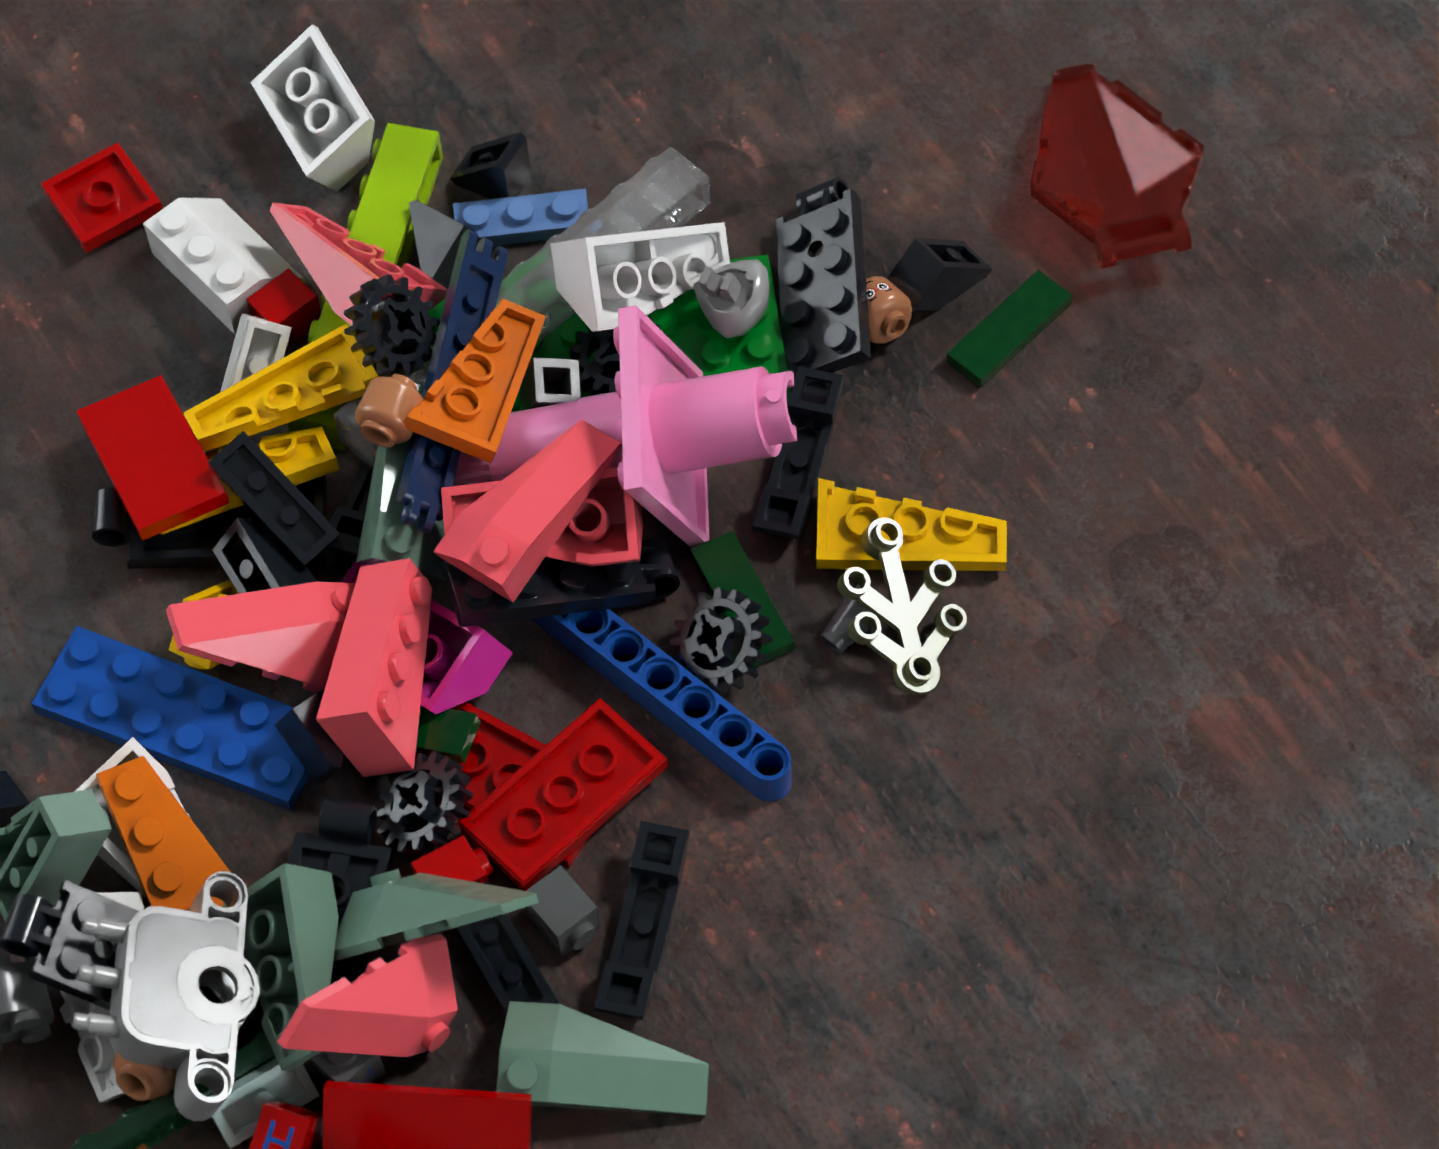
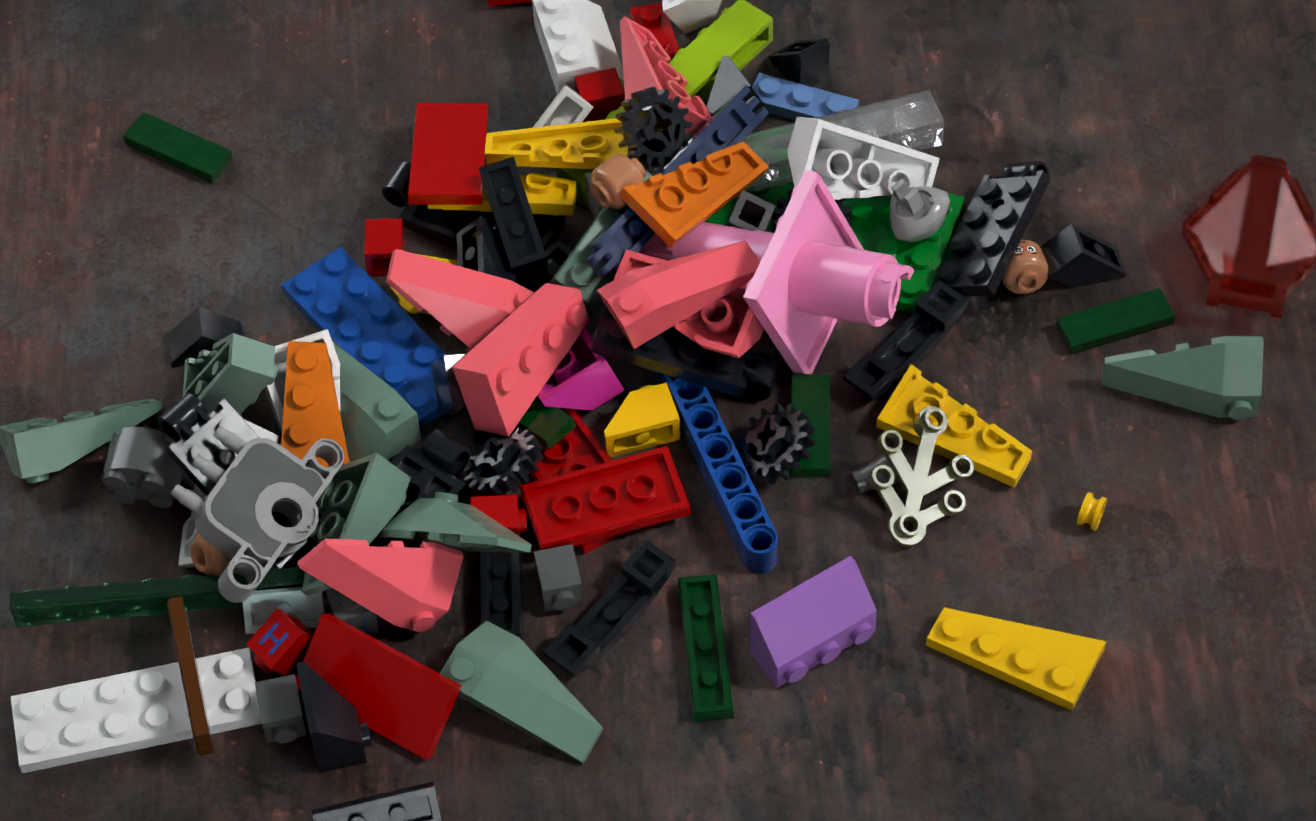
camera: 25 degrees right, 5 degrees down
none -> sand green wedge [332,341,421,462]
none -> red brick [364,218,405,277]
none -> yellow slope [604,382,680,458]
none -> red plate [630,2,680,63]
none -> dark green tile [678,574,734,722]
none -> medium lavender slope [750,556,877,688]
none -> yellow wing [926,607,1106,711]
none -> yellow bush [1077,492,1107,531]
none -> sand green wedge [1101,336,1264,420]

